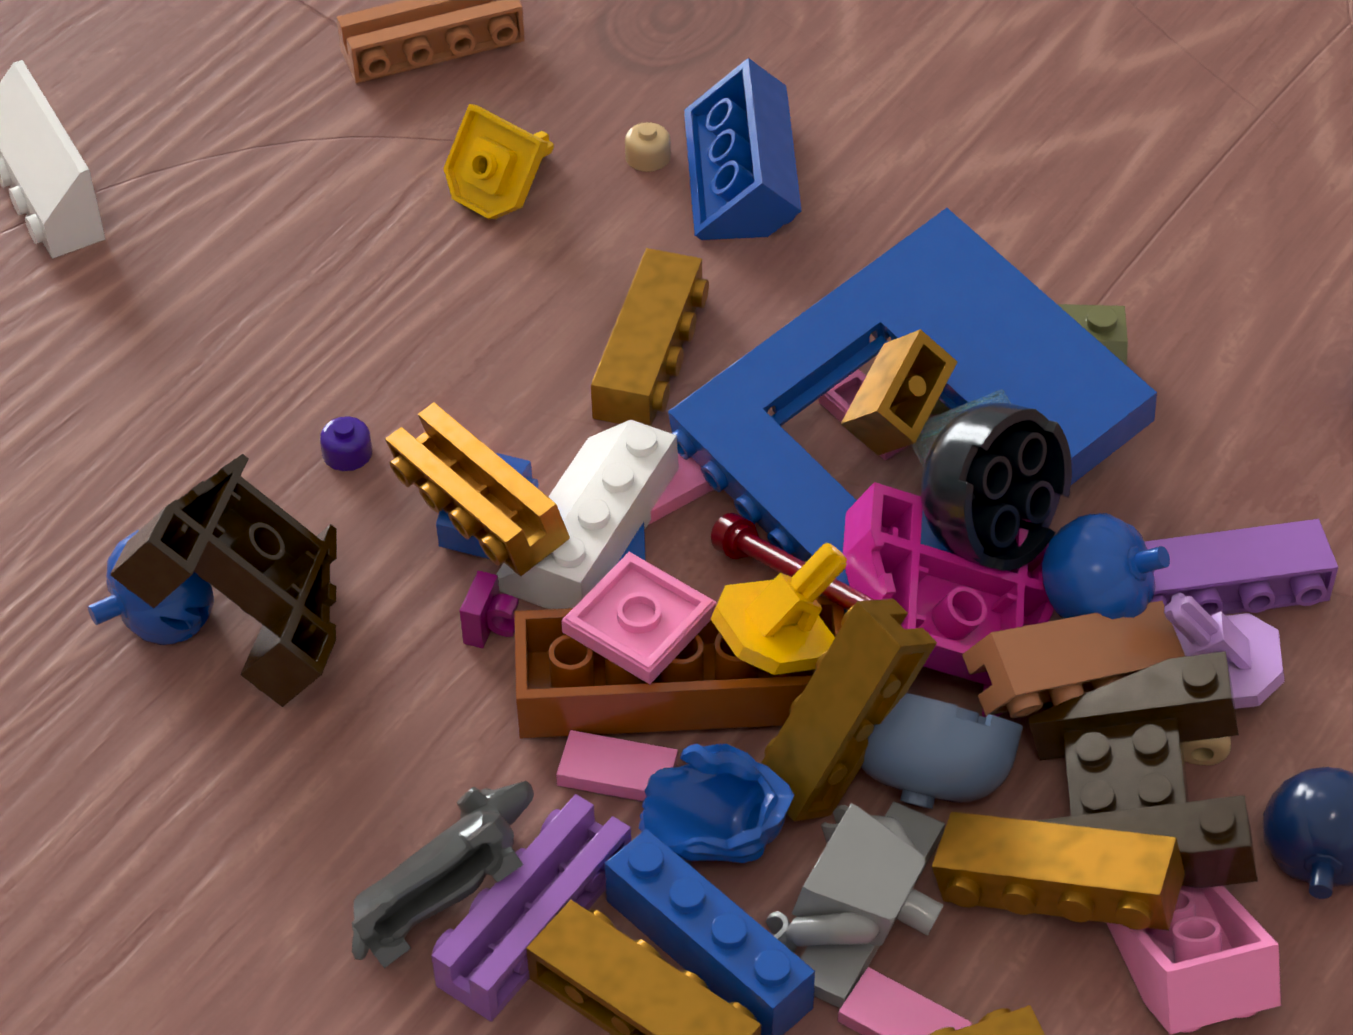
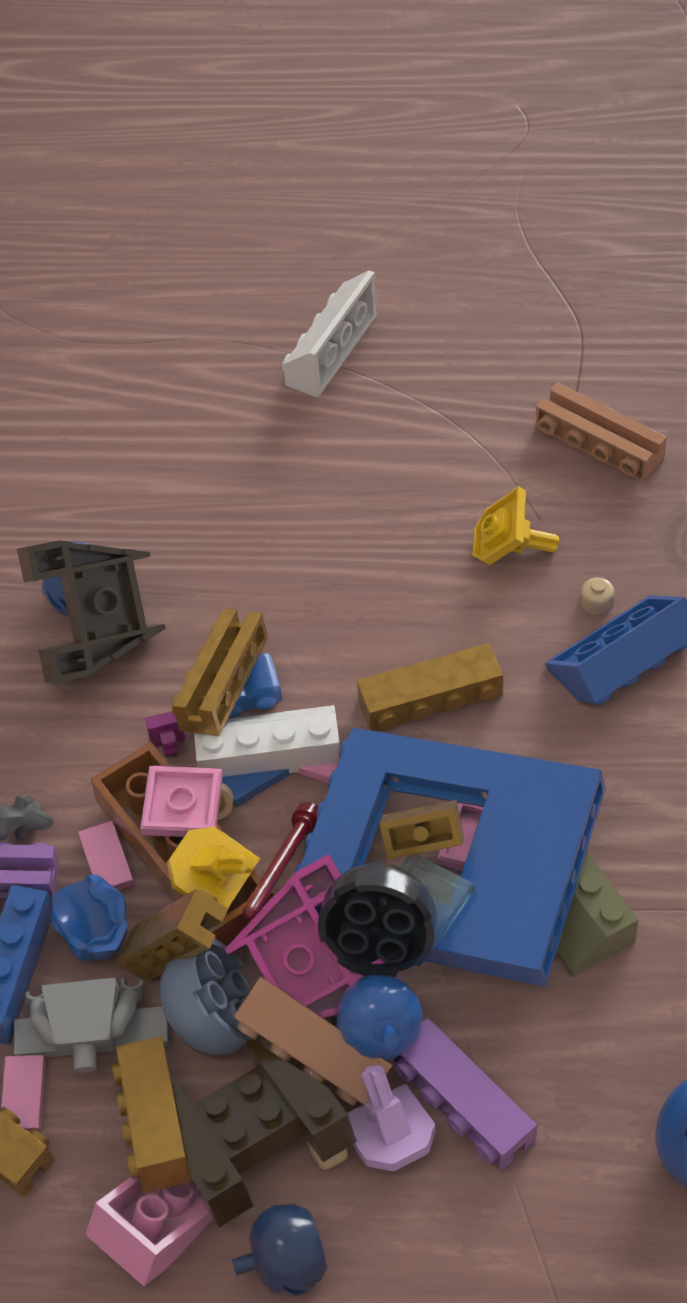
camera: 60 degrees right, 5 degrees up
dark purple piece [320,416,372,471] -> none

